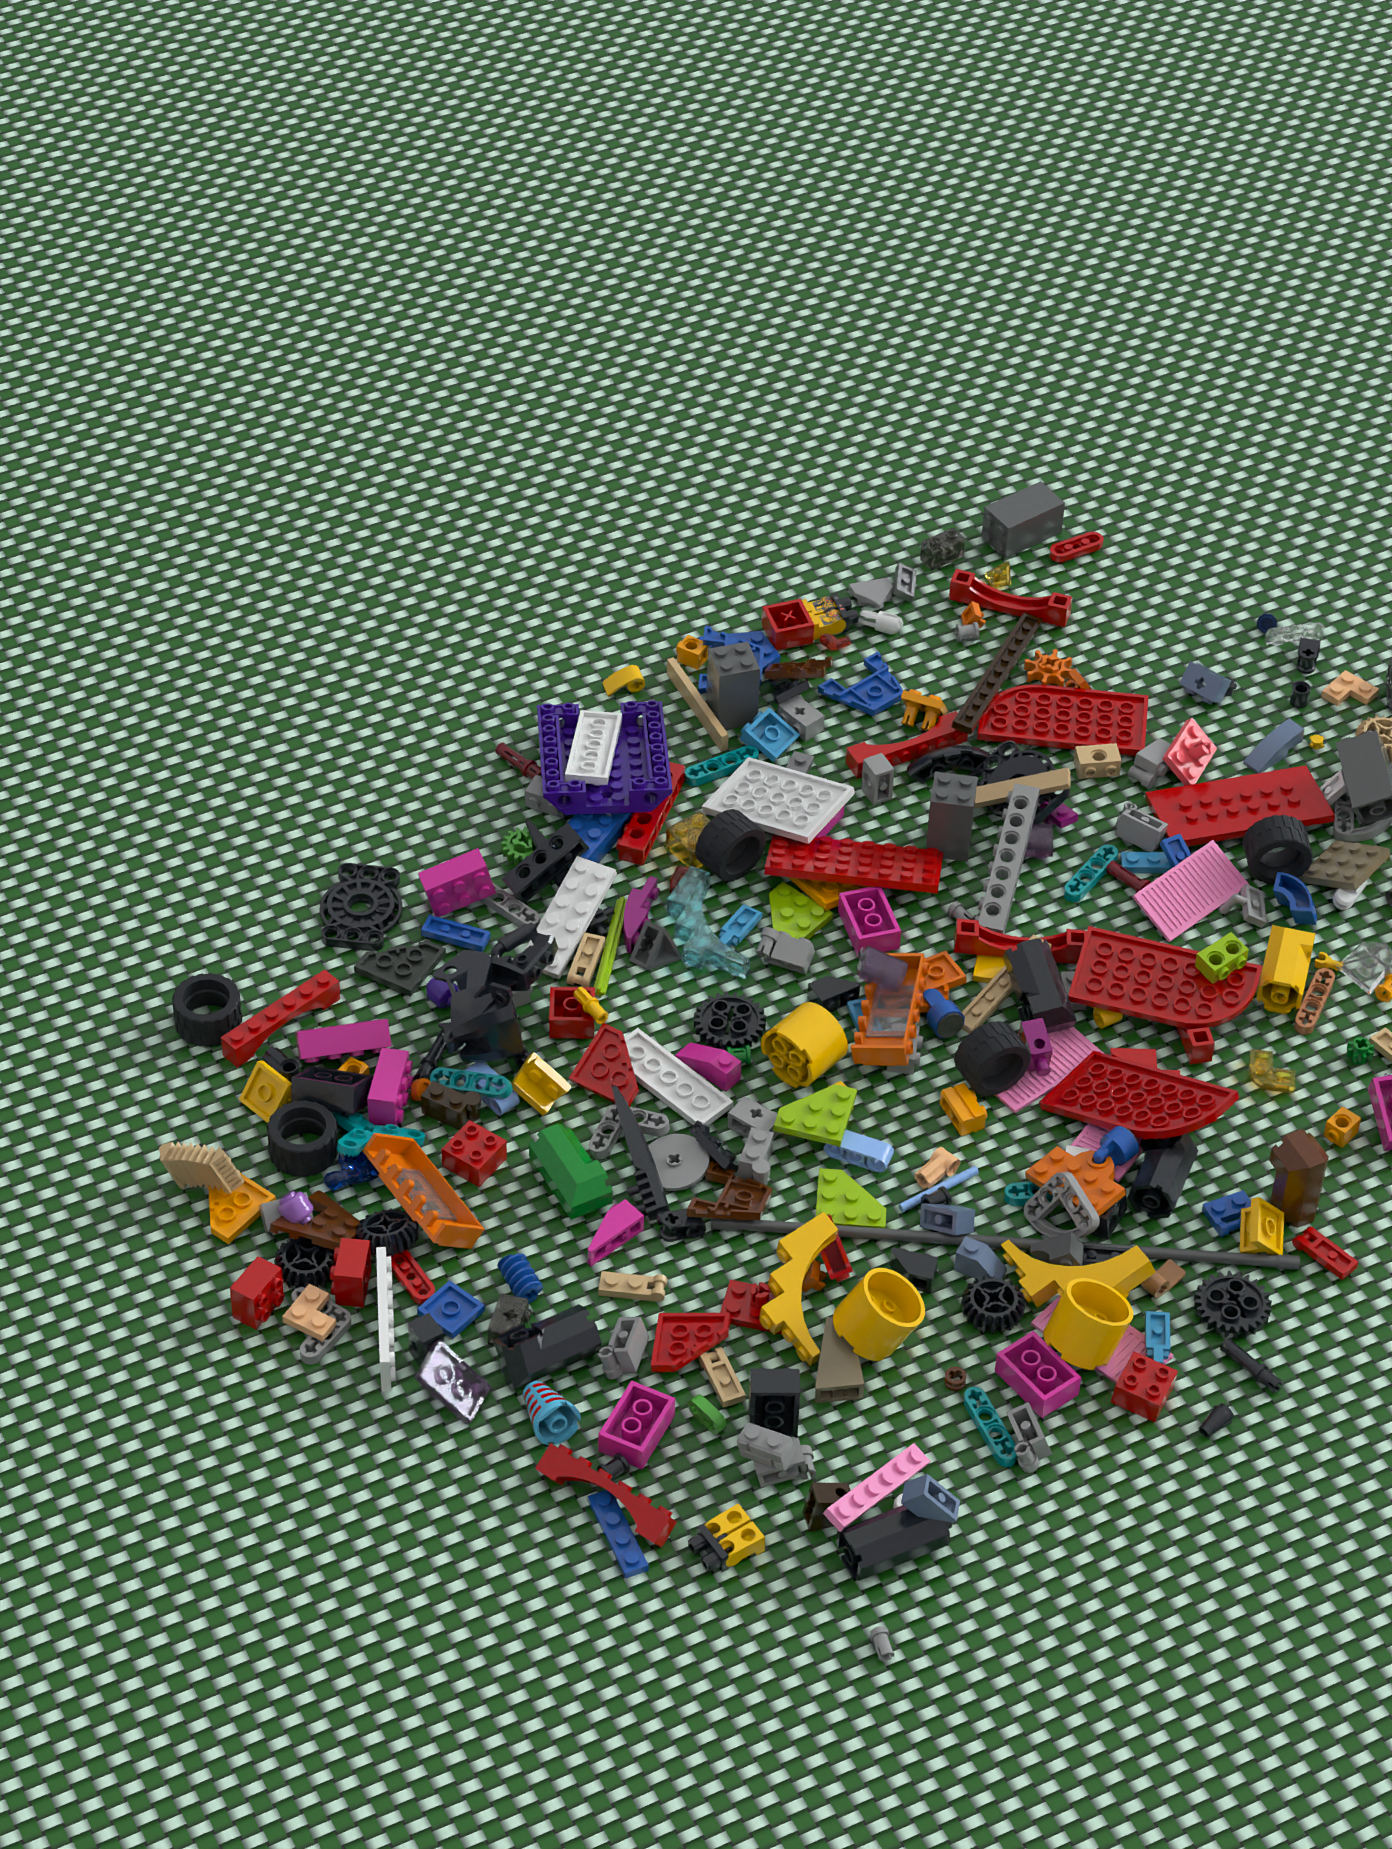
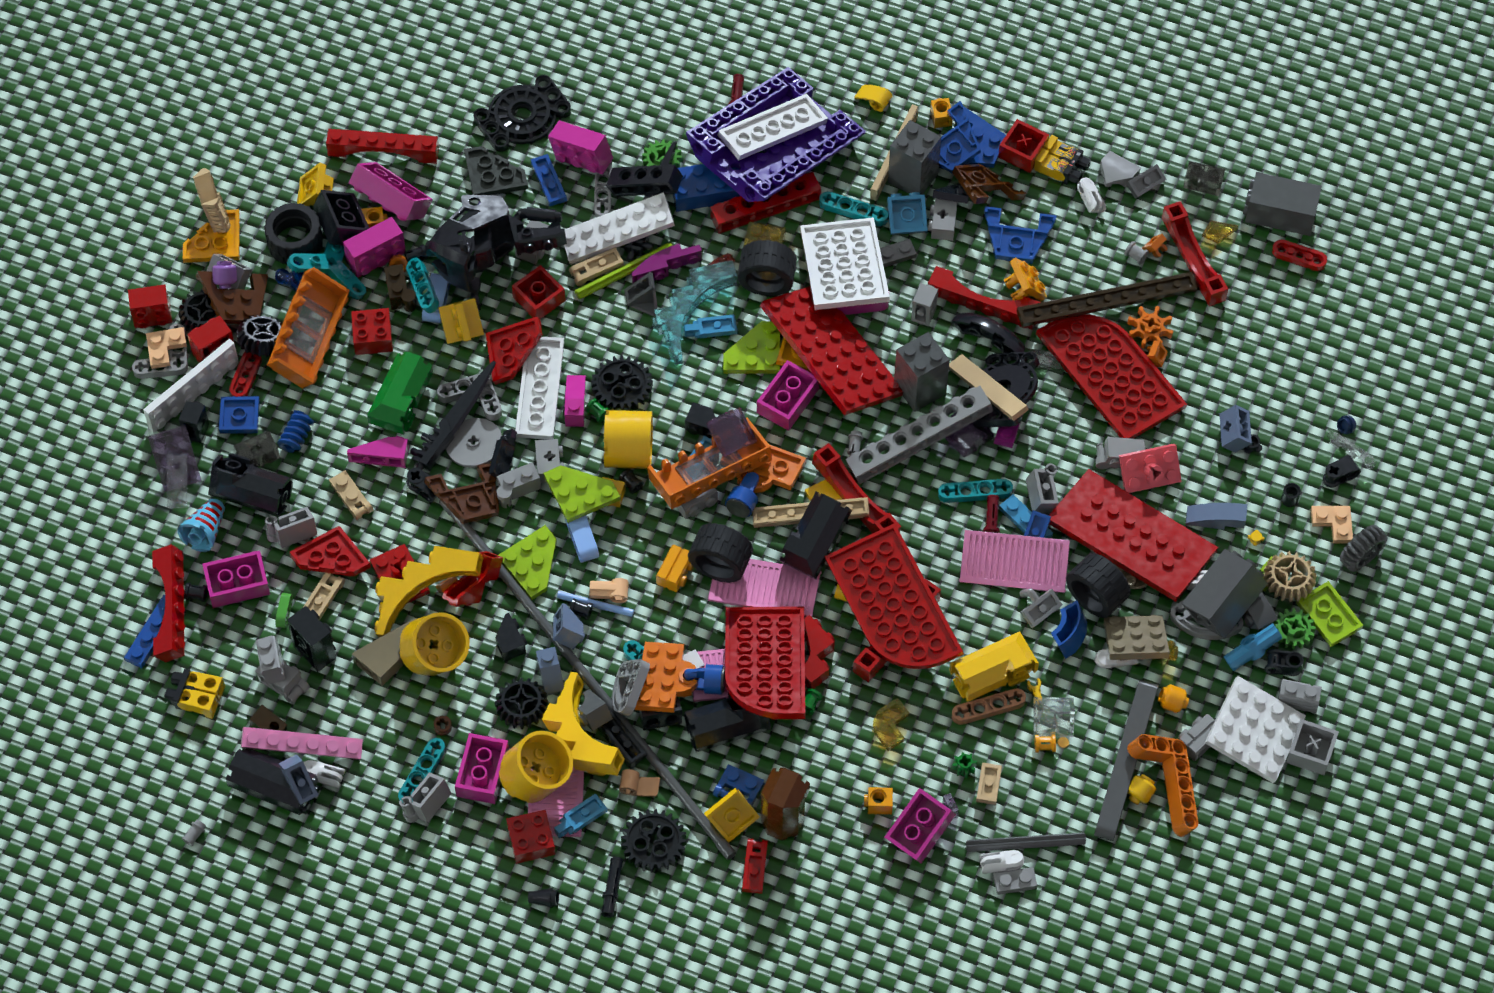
camera: 50 degrees right, 15 degrees up
black tyre [172,973,242,1047] -> none
black piece [262,1046,300,1083] -> none
yellow axle [574,987,609,1024] -> none
light grey hinge [756,927,815,975] -> none
clear red arm [819,633,851,650] -> none
magenta torso [1018,1018,1053,1076] -> none
tan brick [1074,743,1122,779] -> none
lime brick [1195,932,1249,984] -> none
none -> clear plate [166,454,187,508]
none -> black bush [618,468,644,494]

